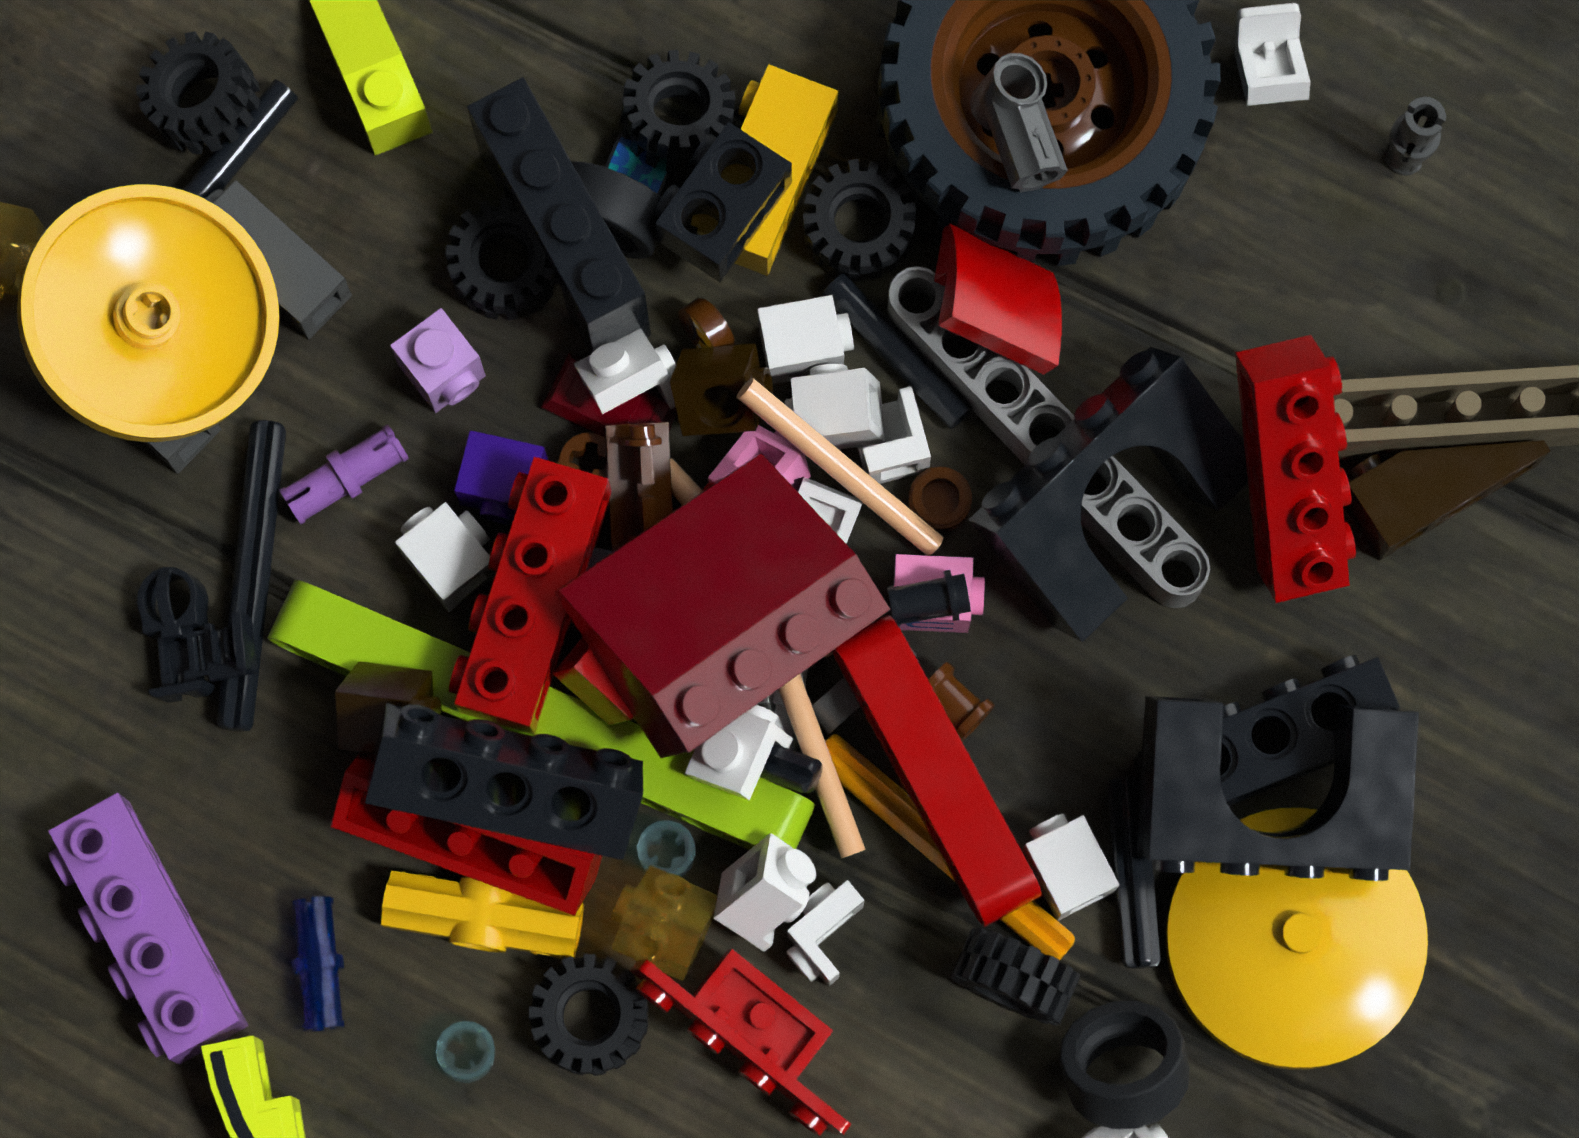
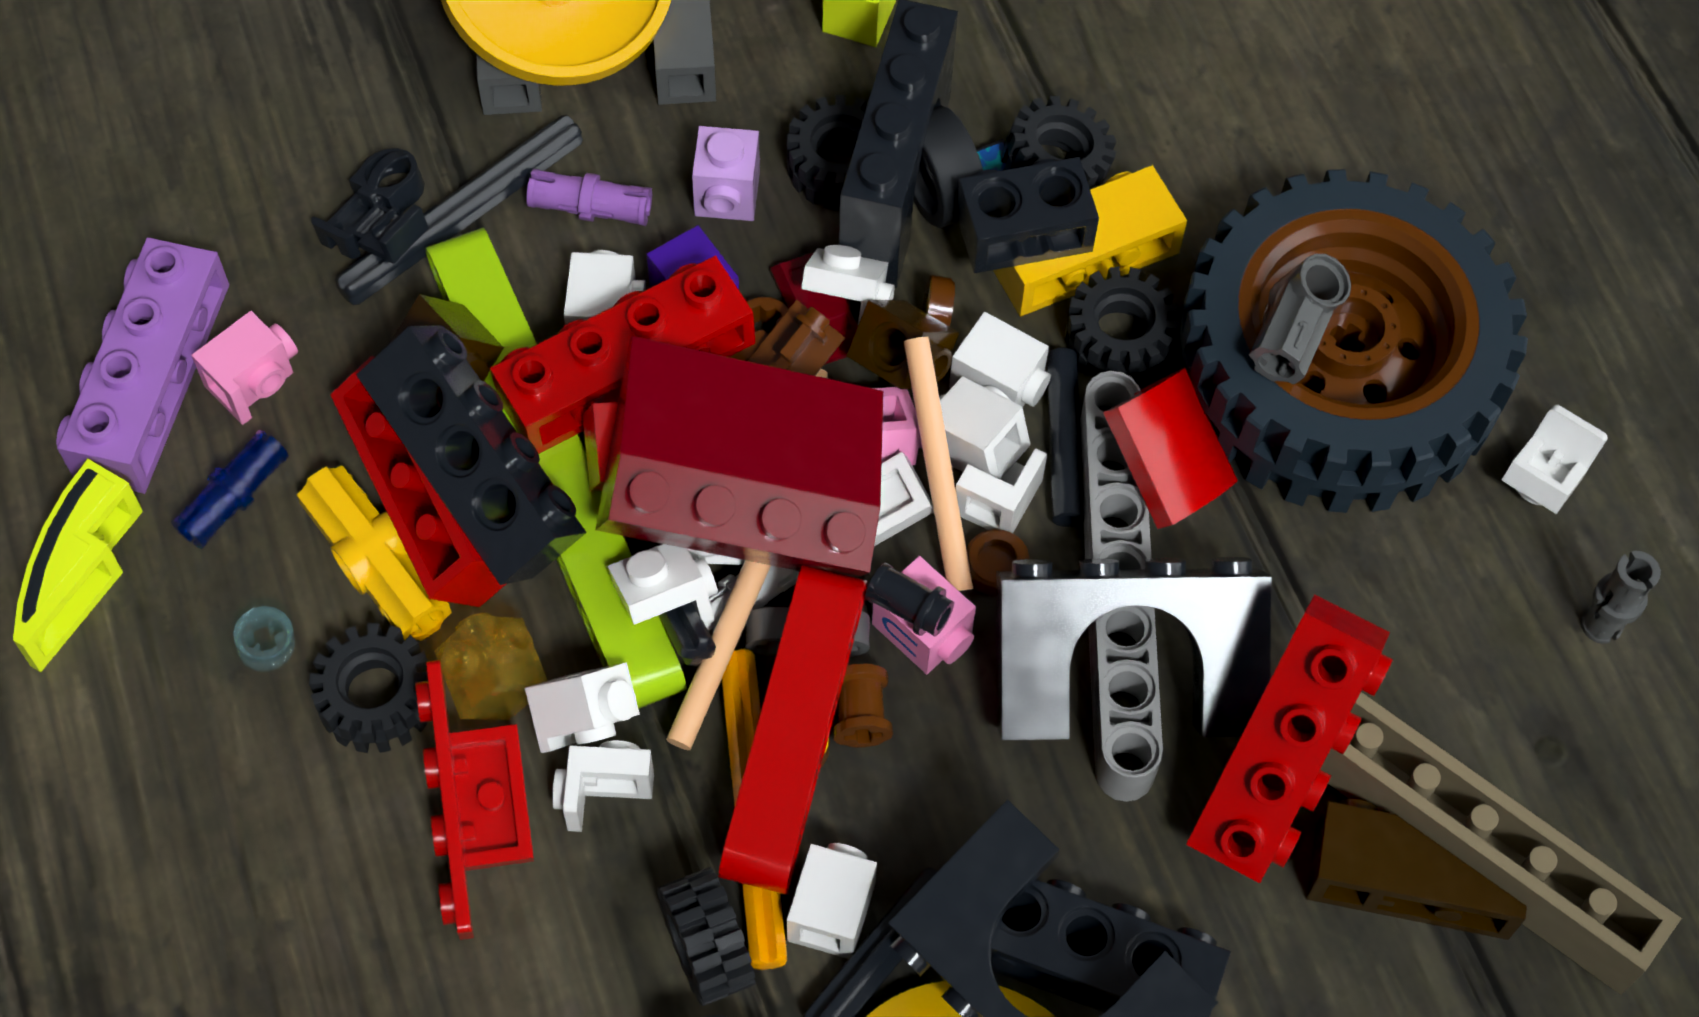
camera: 40 degrees right, 15 degrees down
clear light blue bush [637,820,696,882] -> none
none -> bright pink brick [191,311,298,425]

